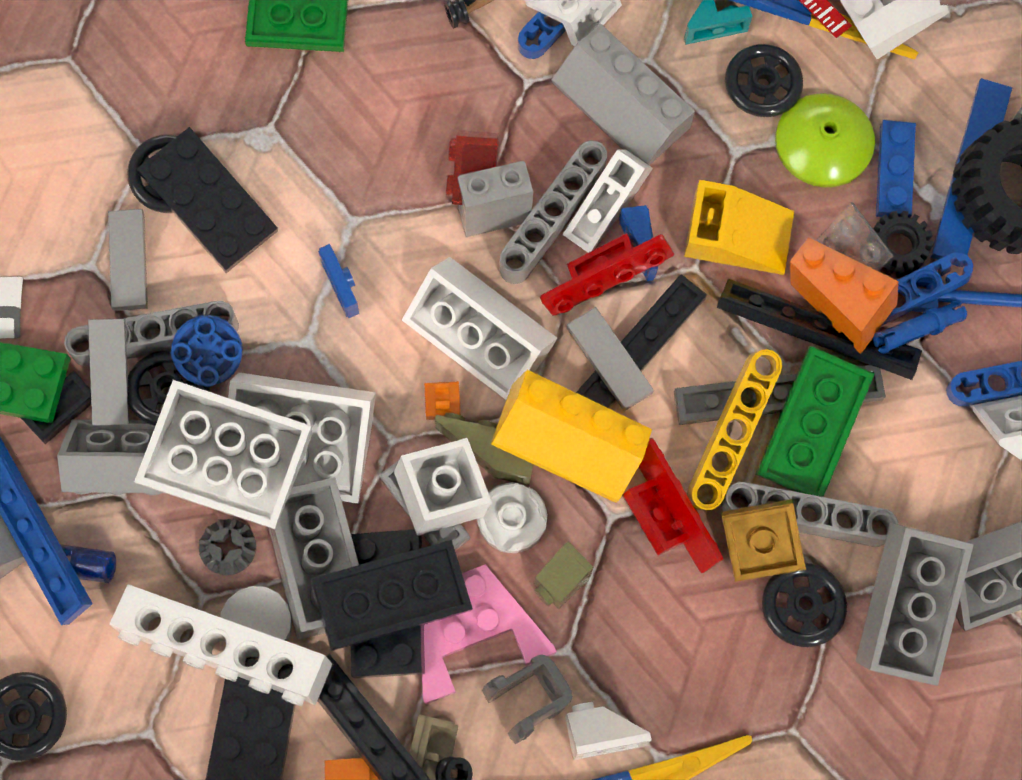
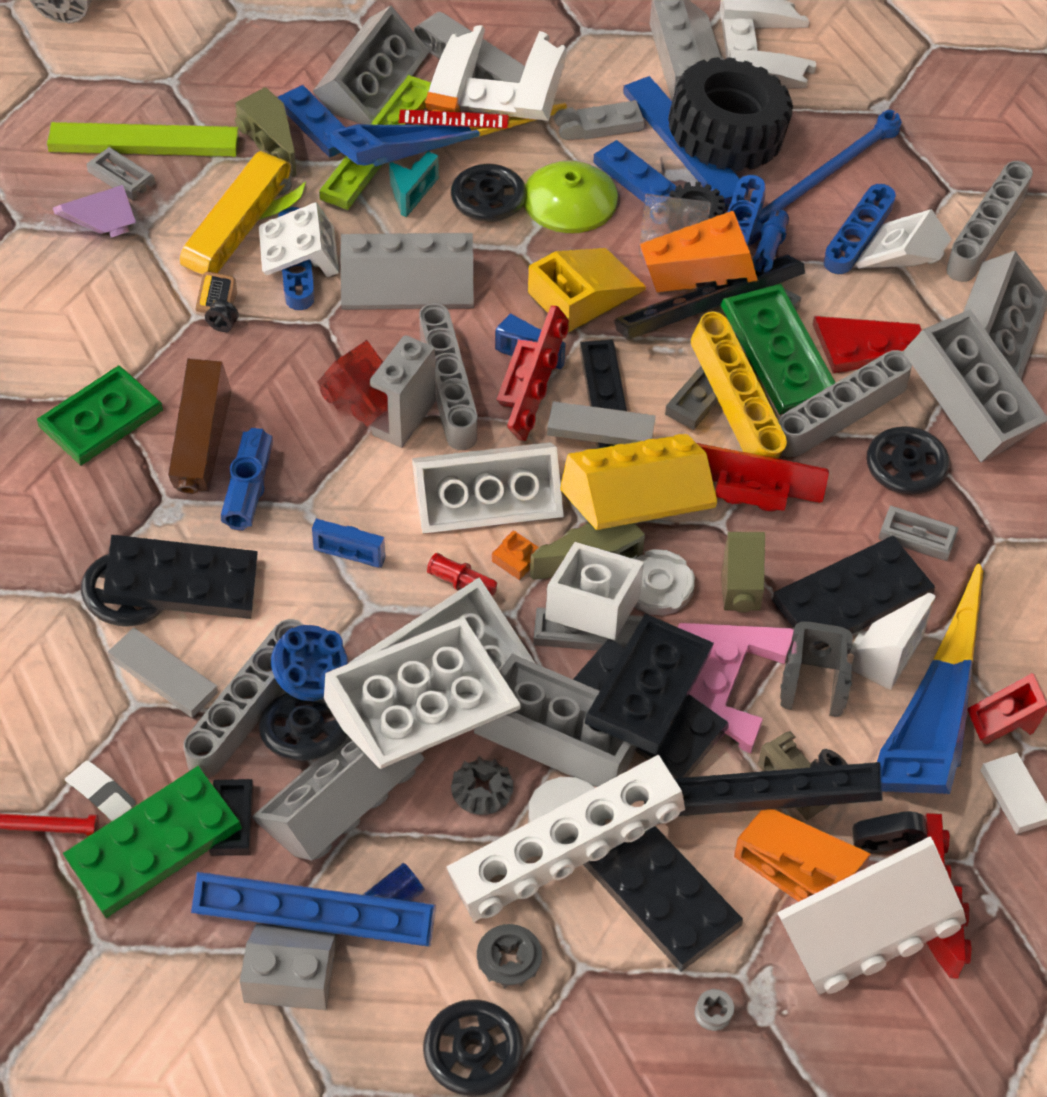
camera: 45 degrees left, 20 degrees down
light grey tile [88,318,130,425] -> none
white slope [562,149,653,253] -> none
pearl gold tile [721,499,806,582] -> none
none -> reddish brown slope [168,358,232,494]
none -> blue piece [221,428,273,531]
none -> red axle [427,553,497,597]
none -> dark grey gear [477,924,542,988]
none -> light grey hinge [554,101,644,140]
none -> black plate [772,536,935,650]
none -> red wing [812,316,922,374]
none -> light grey tile [878,505,959,561]

